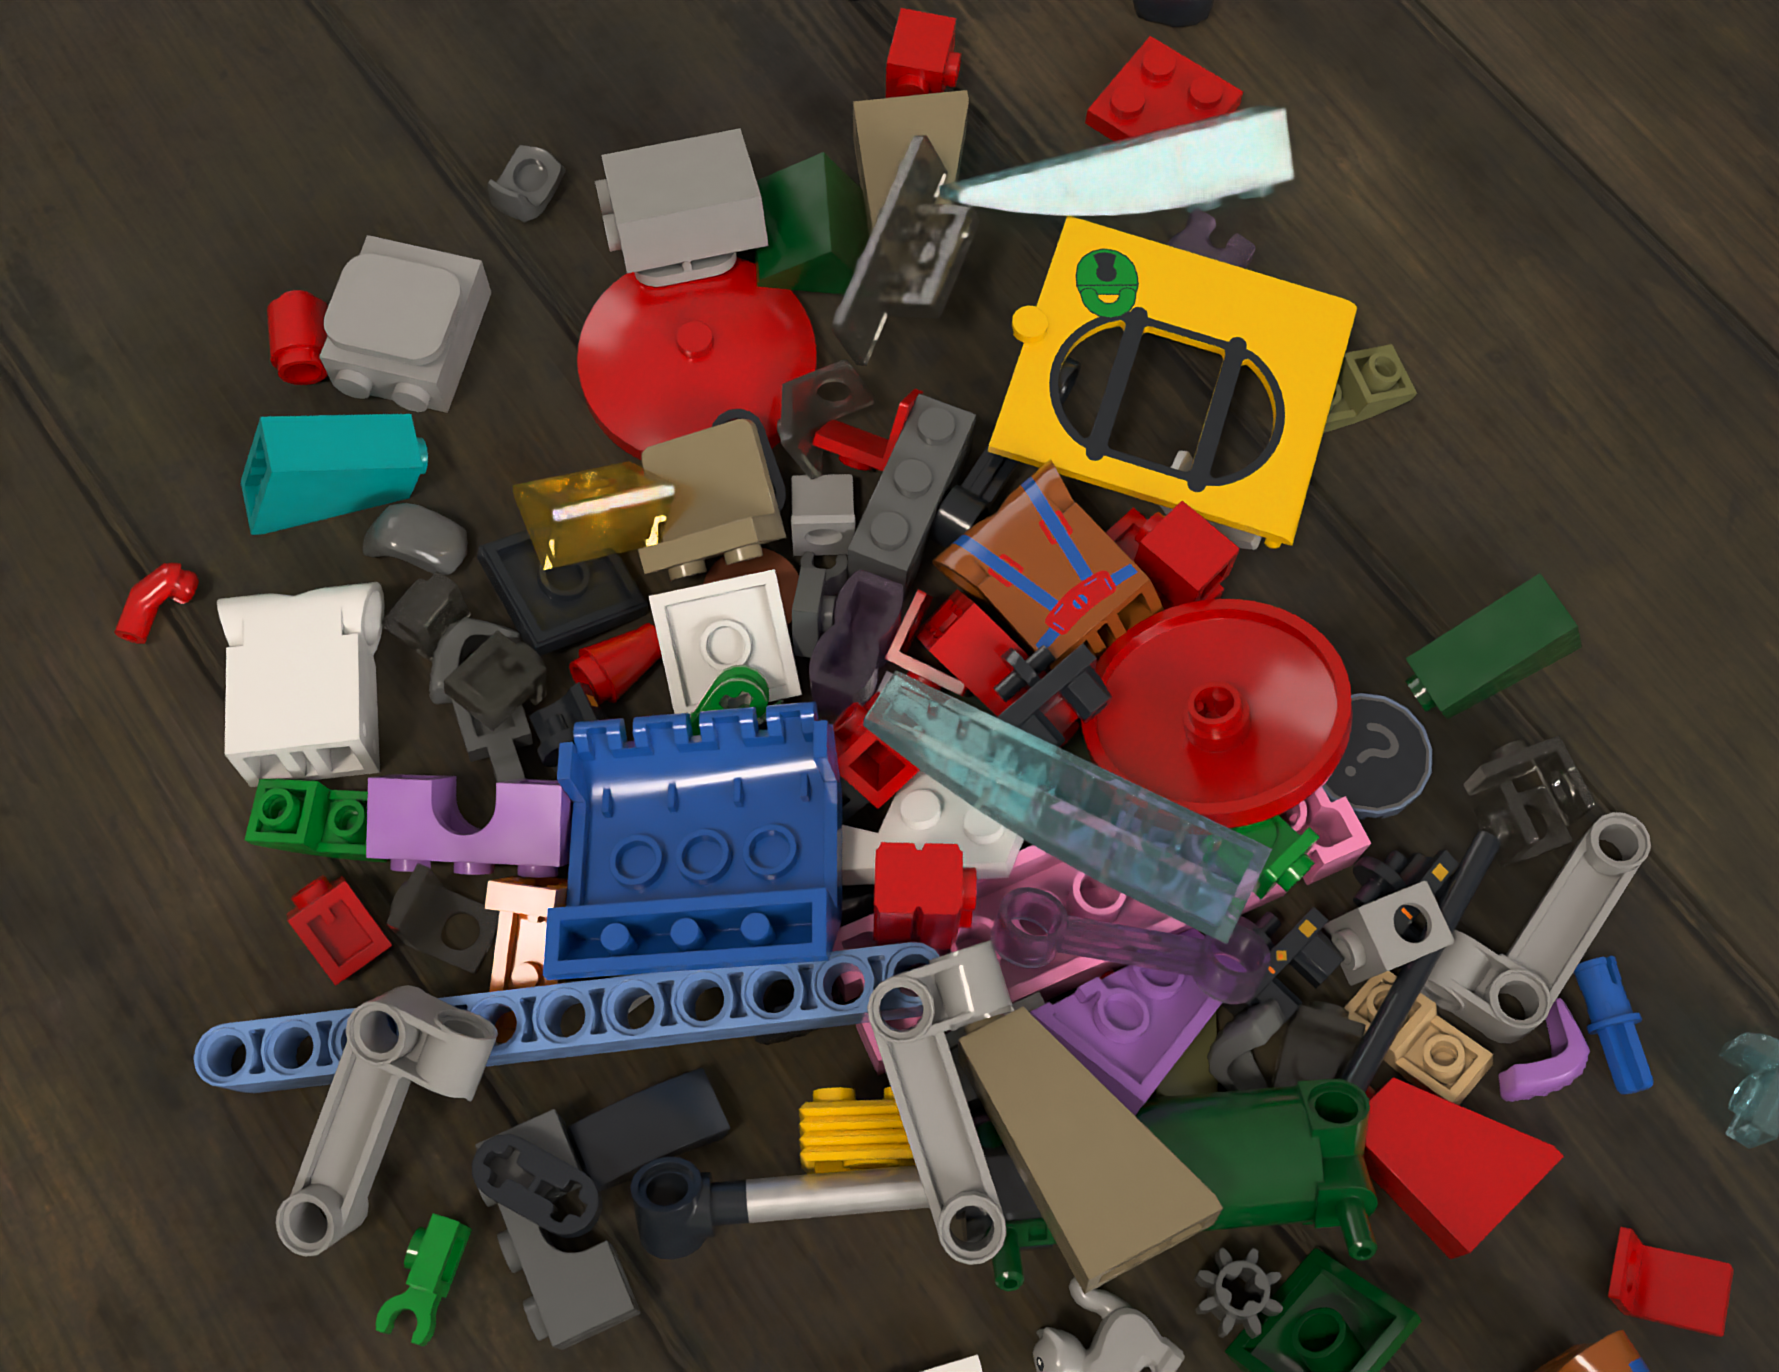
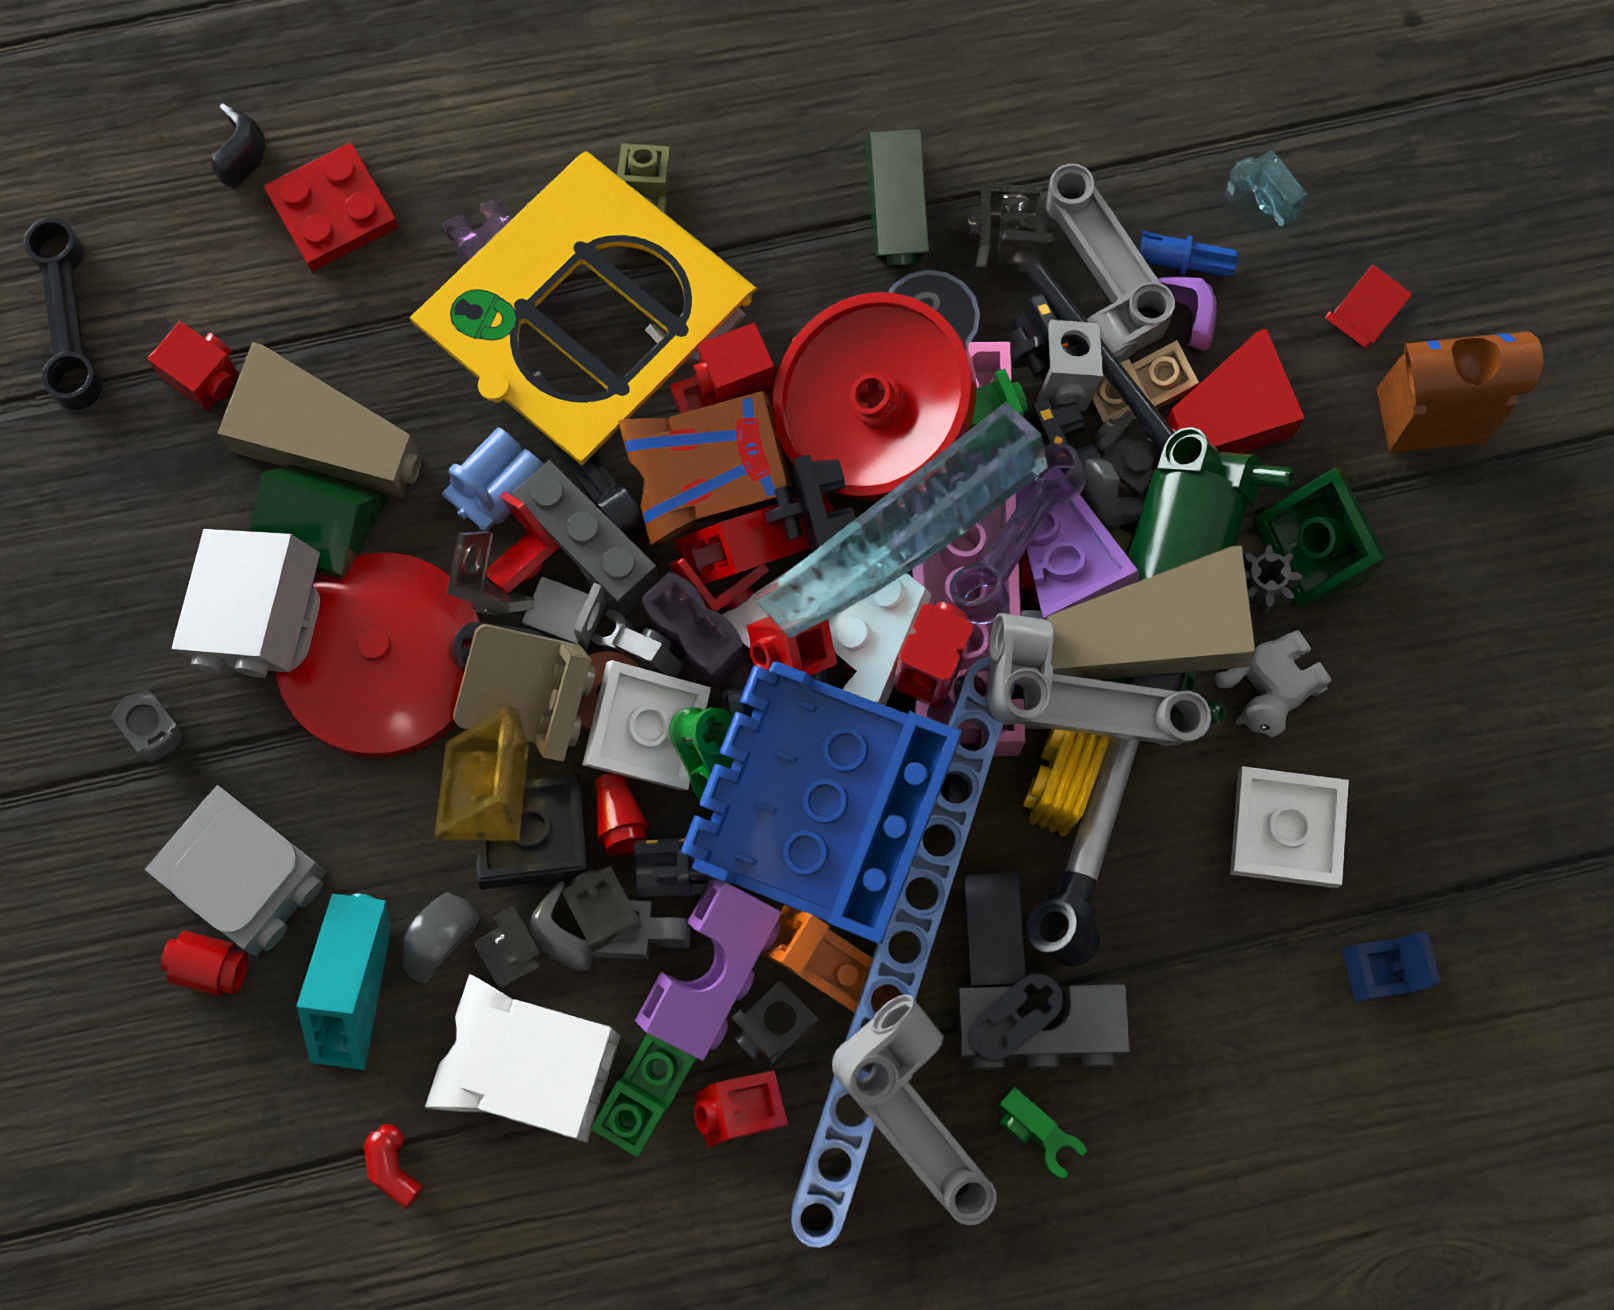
camera: 65 degrees left, 5 degrees up
clear smoke bracket [832,135,980,366] -> none
clear light blue slope [939,105,1294,216] -> none
none -> medium blue piece [442,427,544,532]

